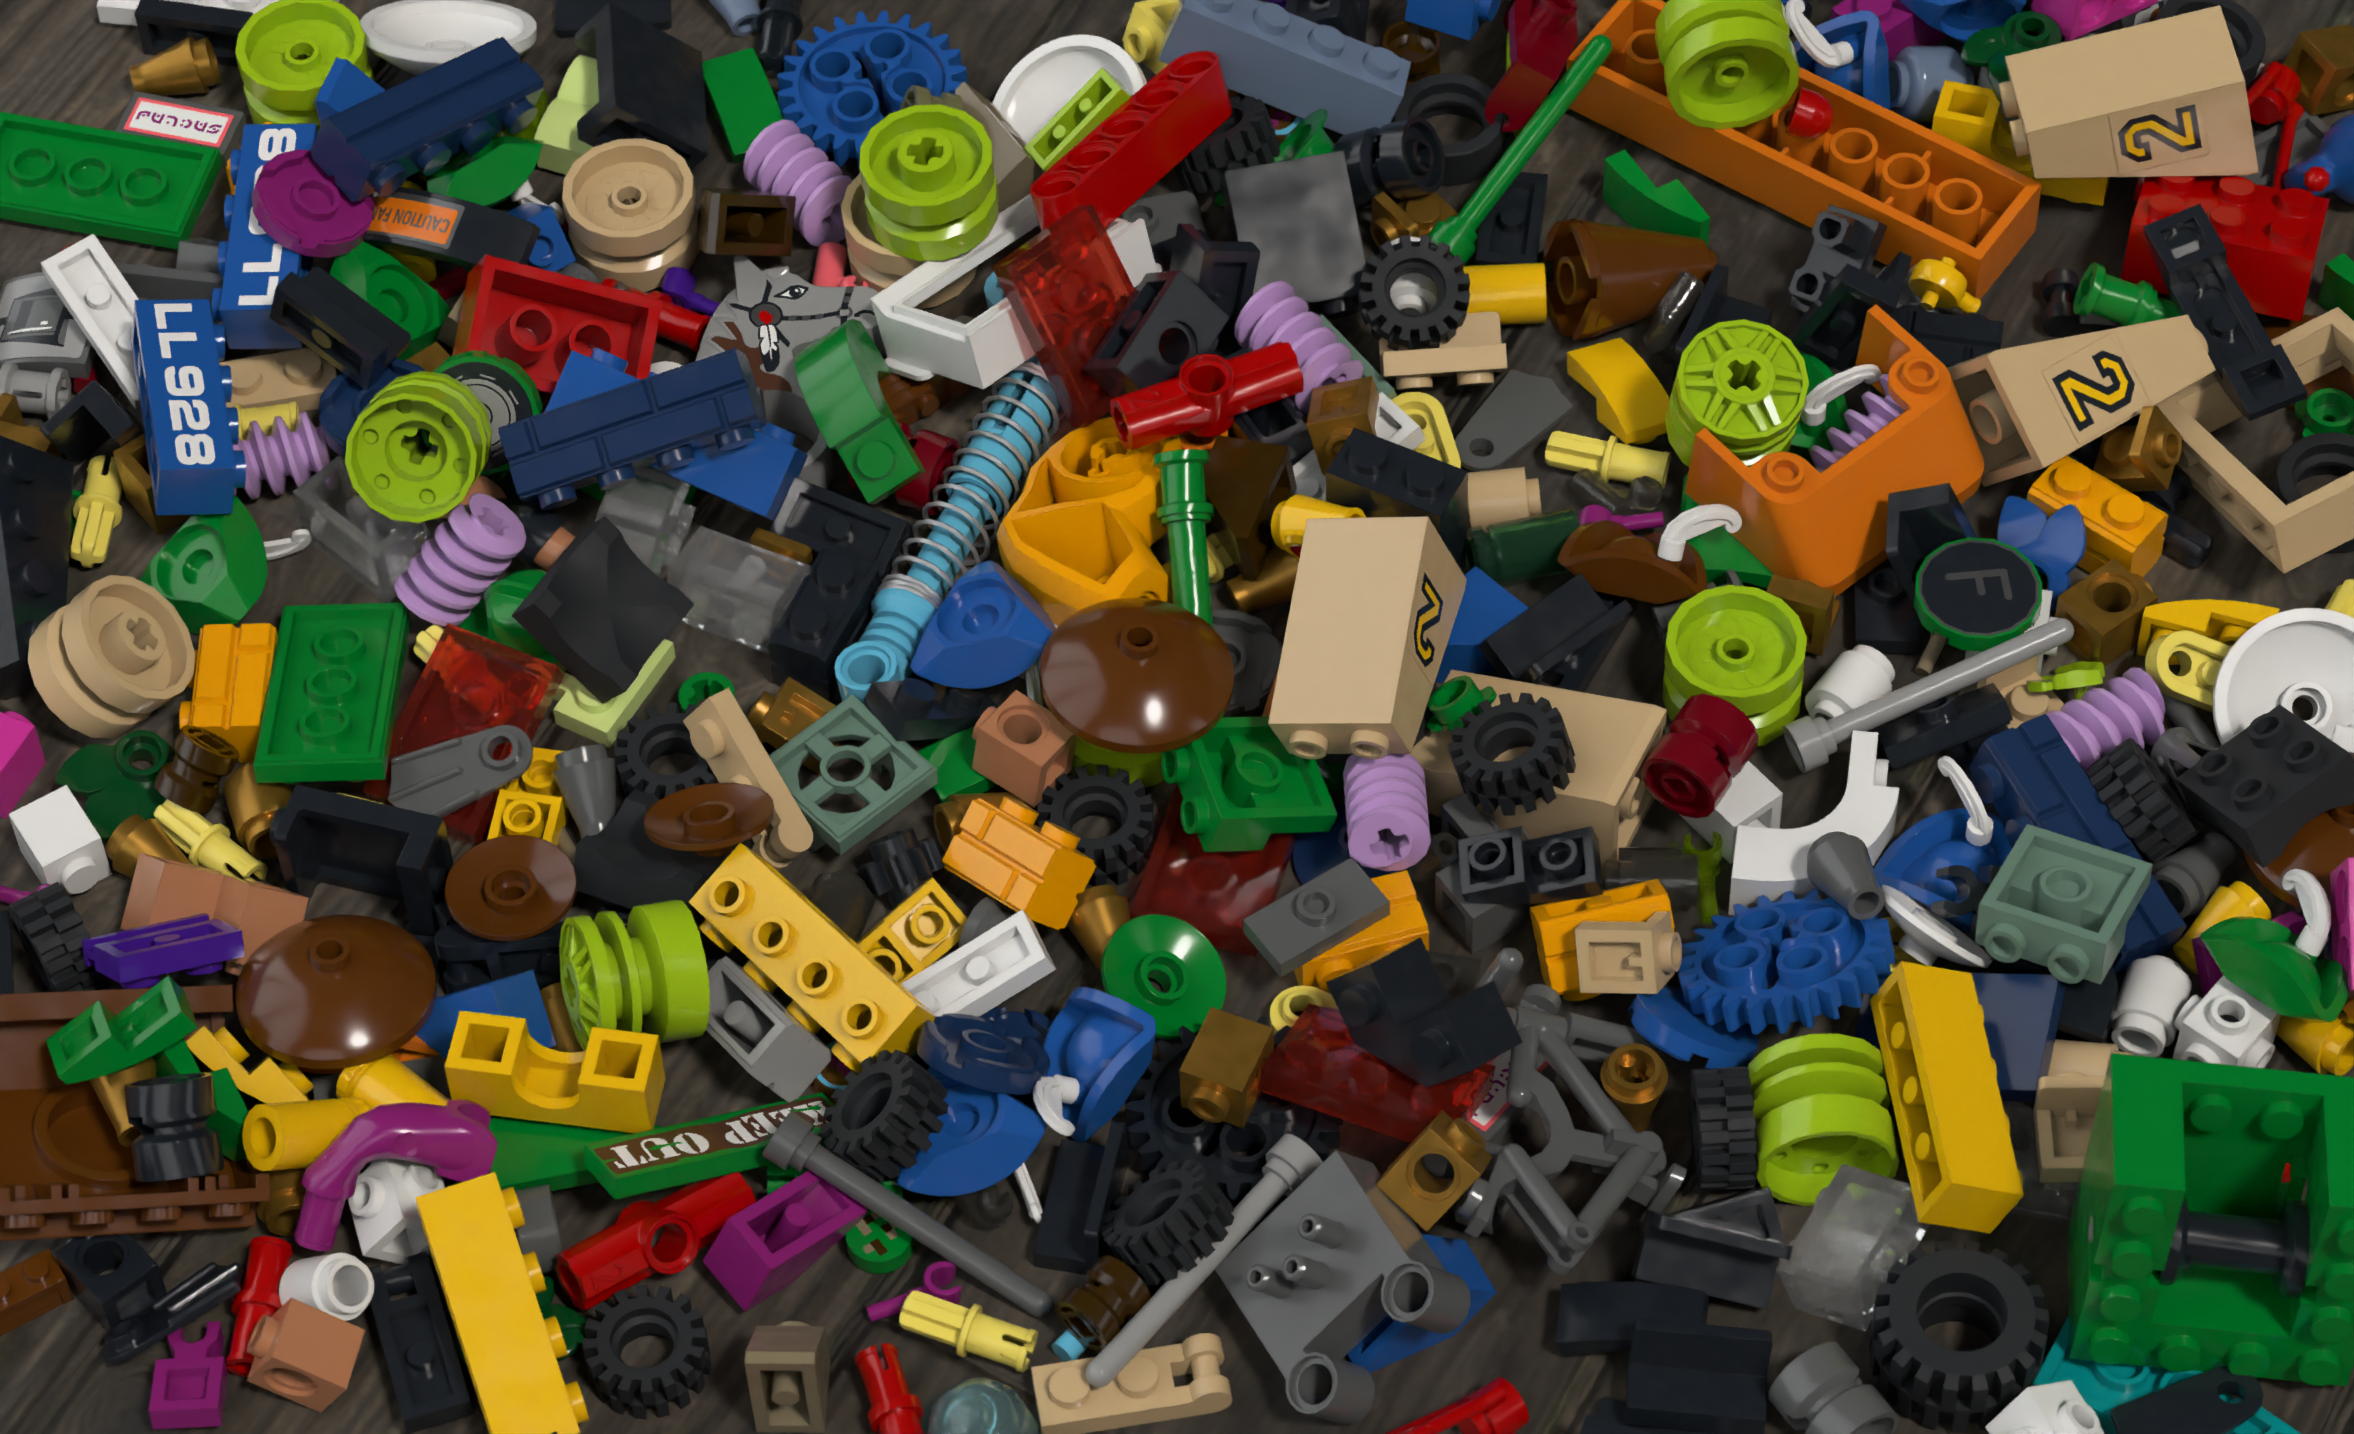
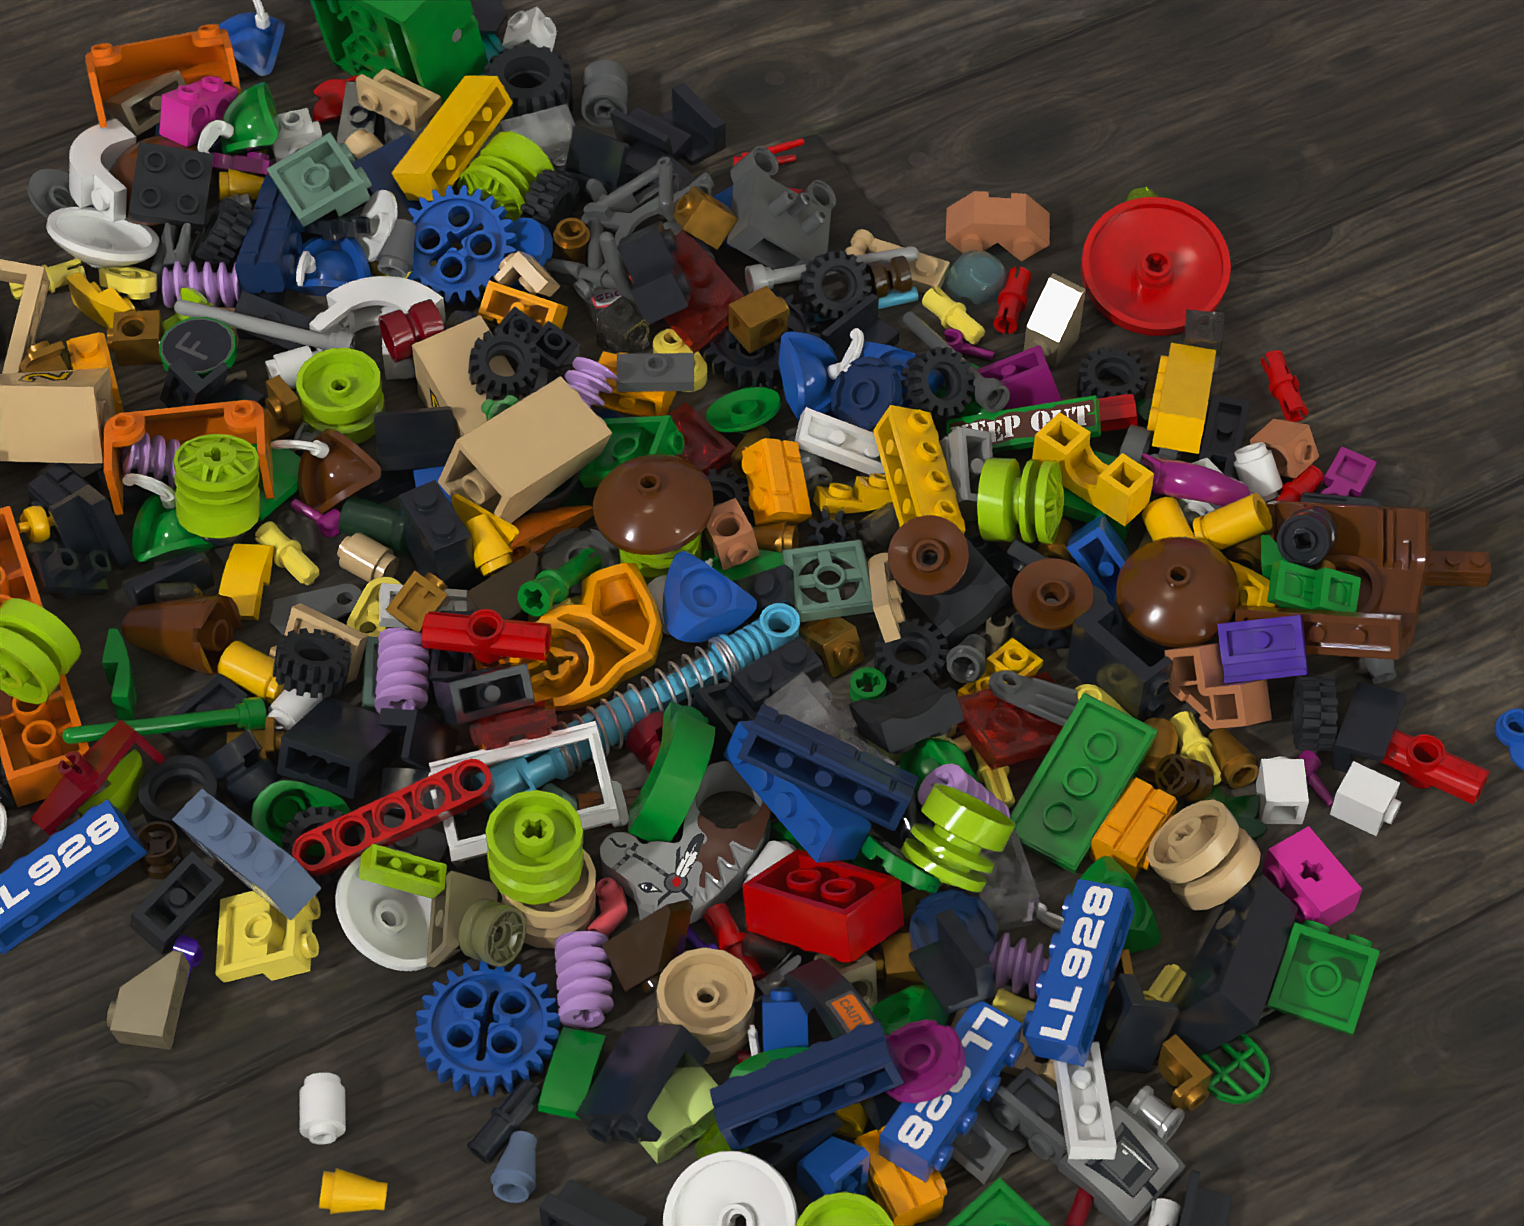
camera: 150 degrees left, 0 degrees up
blue plate [1998,496,2086,615] -> none

